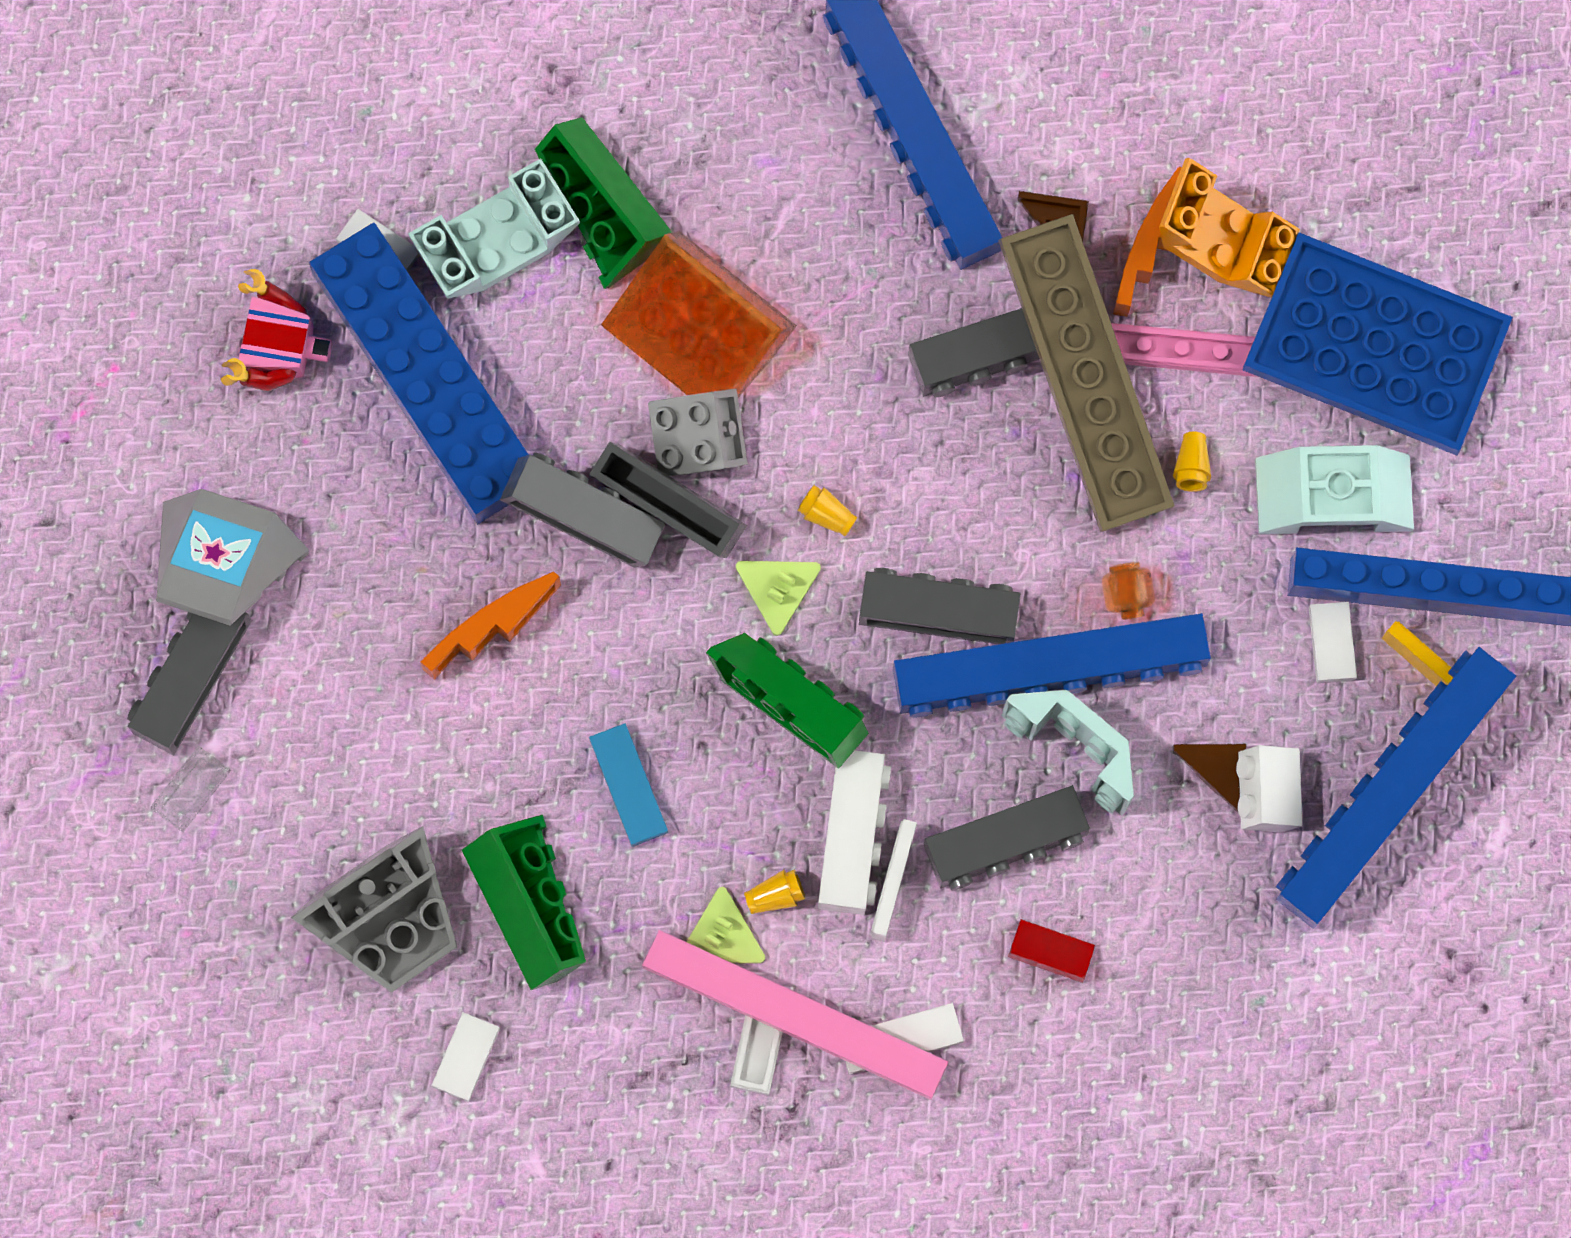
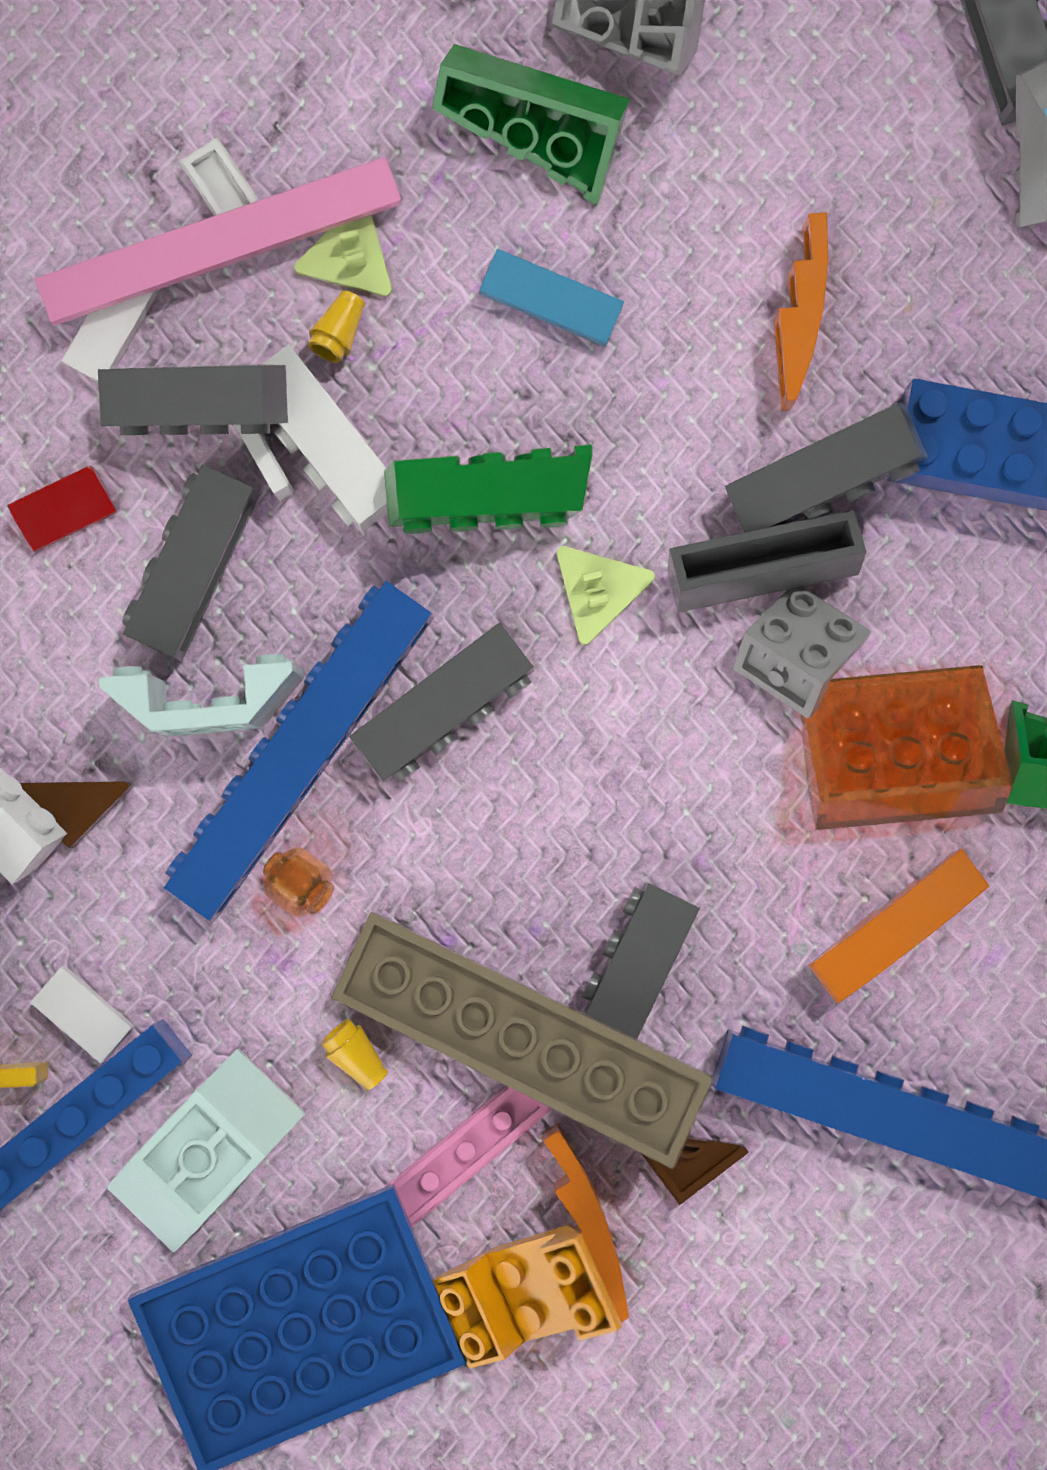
camera: 140 degrees right, 10 degrees up
yellow cone [797,485,857,536] -> none
none -> dark grey brick [97,365,288,435]
none -> orange slope [809,848,990,1003]

